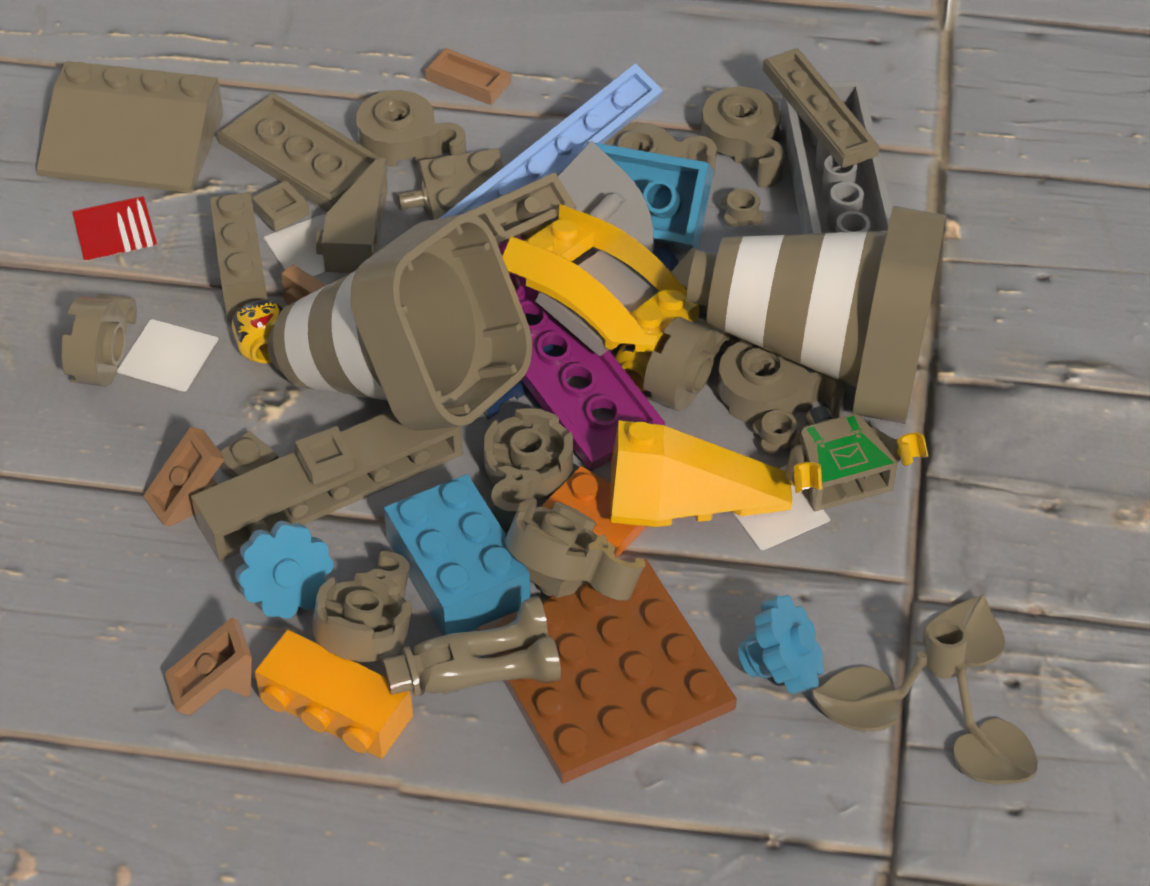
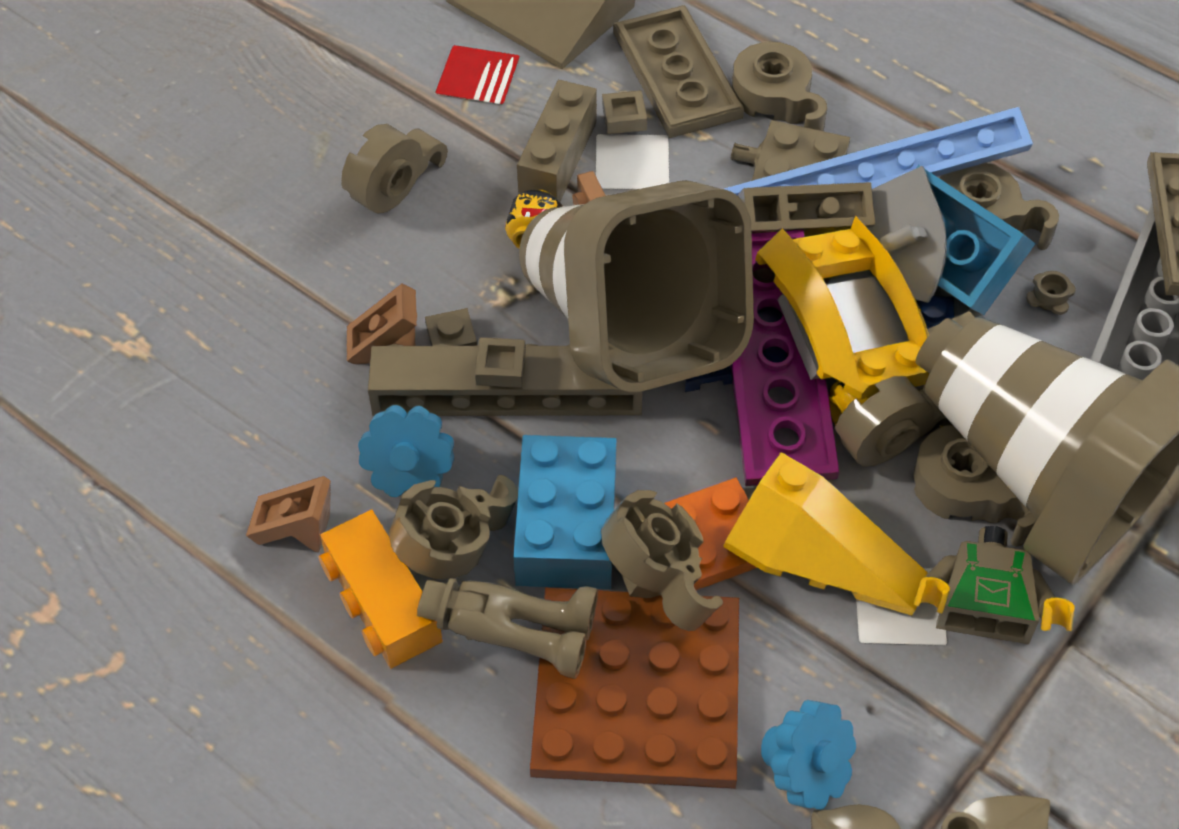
camera: 30 degrees right, 5 degrees up
white sticker [117,319,218,392] -> none
dark tan slope [316,158,388,273] -> none
medium nougat tile [425,48,511,105] -> none
dark tan piece [484,408,573,533] -> none
dark tan piece [701,86,784,188] -> none
dark tan plate [753,410,800,454] -> none

